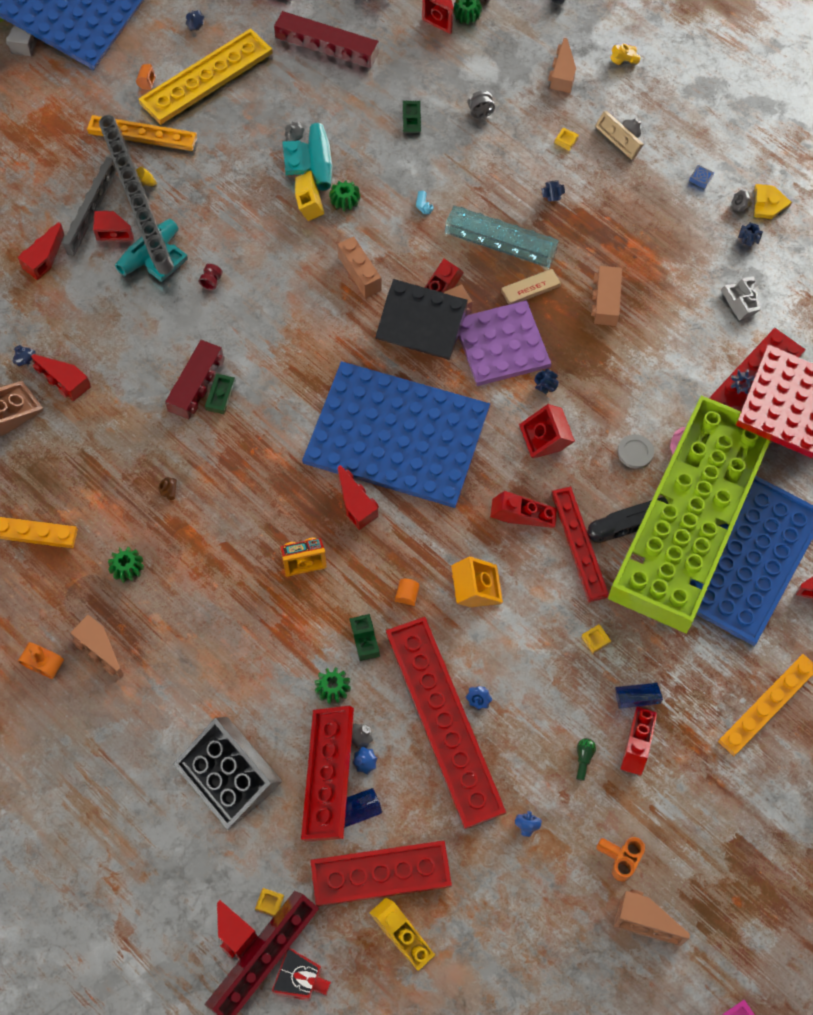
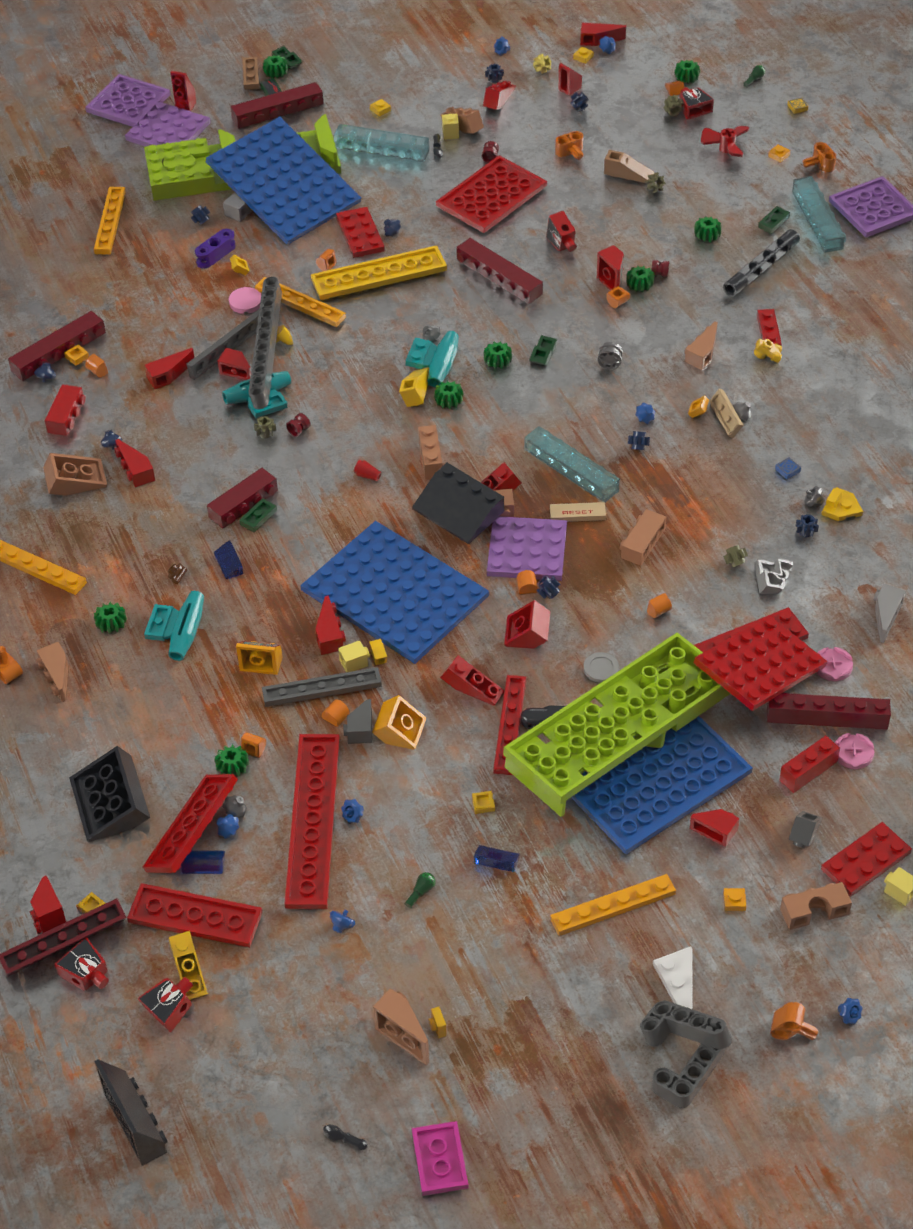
camera: 25 degrees right, 15 degrees down
dark green slope [349,614,380,661] -> none
medium azure arm [416,191,434,215] -> none
yellow tile [554,127,579,151] -> none
orange beam [596,837,645,882] -> none
red slope [620,706,657,776] -> none
dark blue gear [731,369,755,394] -> none
none -> torso [138,977,194,1033]
none -> teal plate [144,591,204,661]
none -> dark purple piece [195,229,236,269]
none -> clear blue slope [214,540,243,579]
none -> bright pink tile [229,287,261,314]
none -> yellow plate [230,255,250,276]
none -> orange brick [241,732,266,758]
none -> olive gear [254,416,277,438]
none -> dark grey plate [262,667,382,707]
none -> red plate [336,207,385,258]
none -> light yellow brick [338,640,370,672]
none -> dark grey slope [343,699,372,744]
none -> red cone [353,460,382,481]
none -> yellow piece [369,639,387,665]
none -> yellow plate [428,1007,447,1039]
none -> green gear [483,341,512,369]
none -> orange brick [517,570,538,595]
none -> orange brick [606,286,630,308]
none -> blue piece [635,402,656,424]
none -> orange brick [647,593,672,618]
none -> light orange plate [688,396,709,418]
none -> olive gear [723,545,748,567]
none -> red plate [757,309,782,346]

